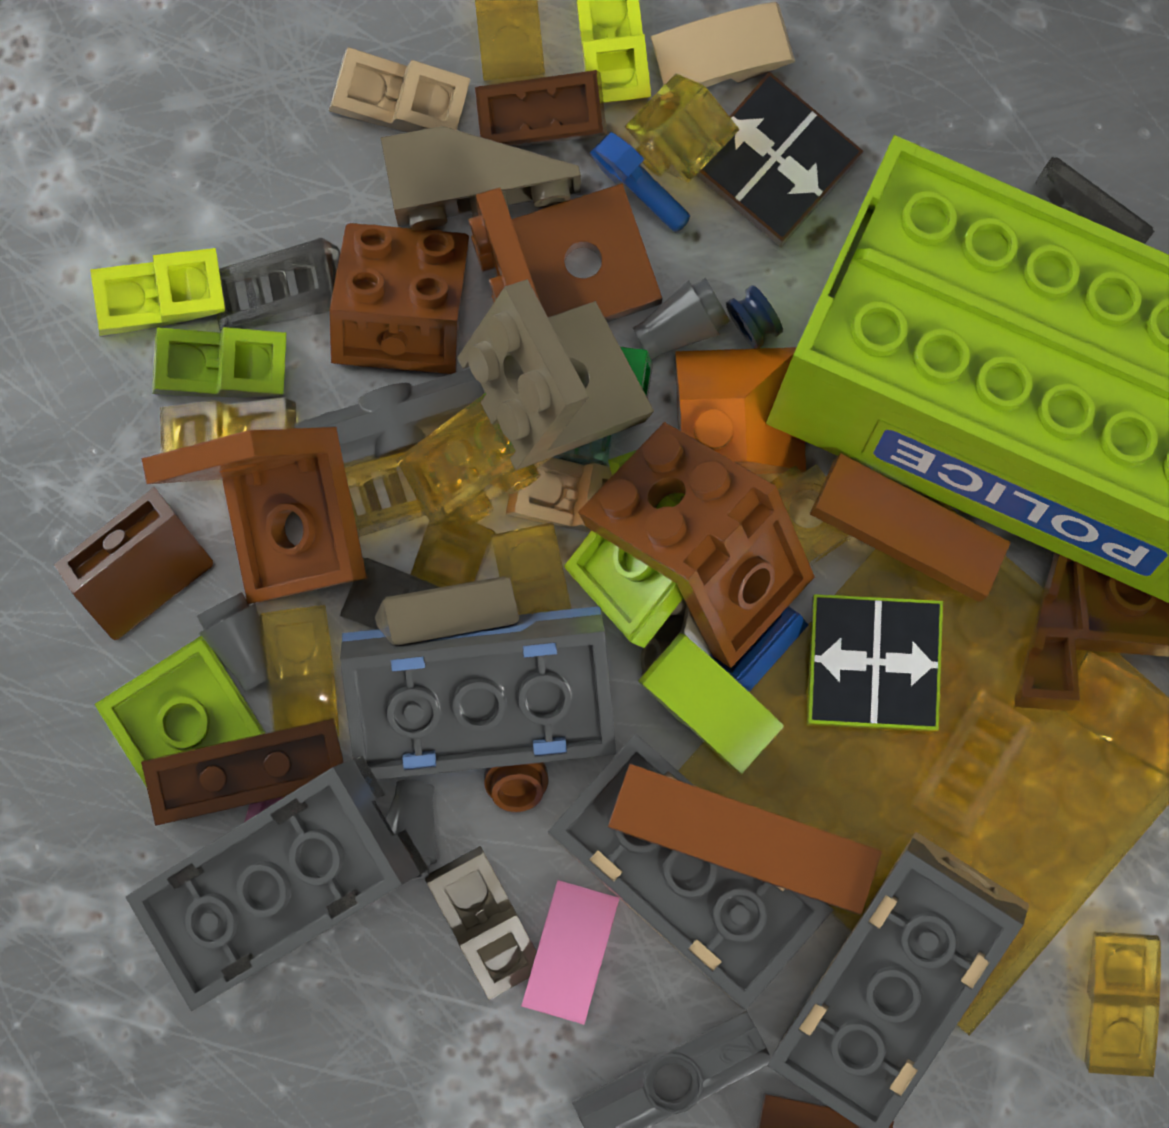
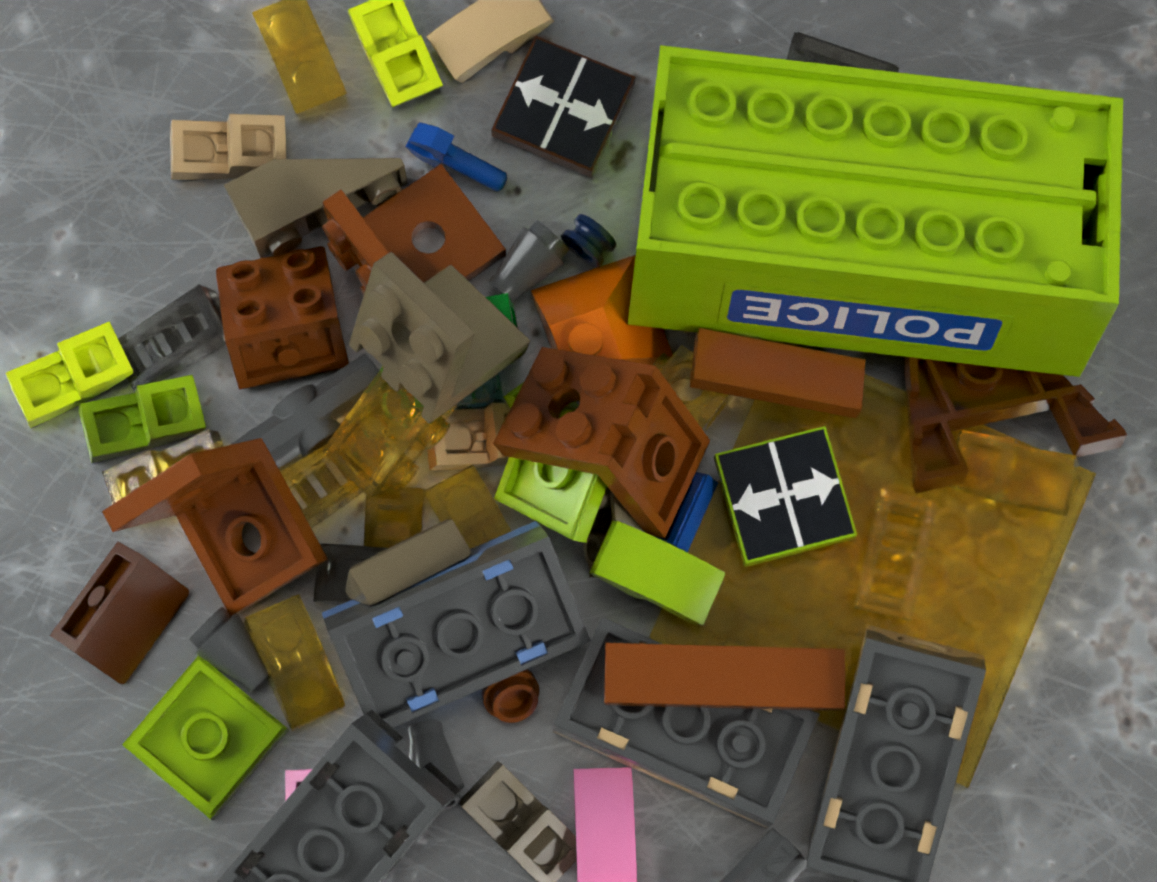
camera: 20 degrees left, 5 degrees down
reddish brown plate [141,717,344,826] -> none
reddish brown plate [475,70,607,147] -> none
clear yellow brick [624,73,740,183] -> none
clear yellow slope [1084,931,1161,1077] -> none

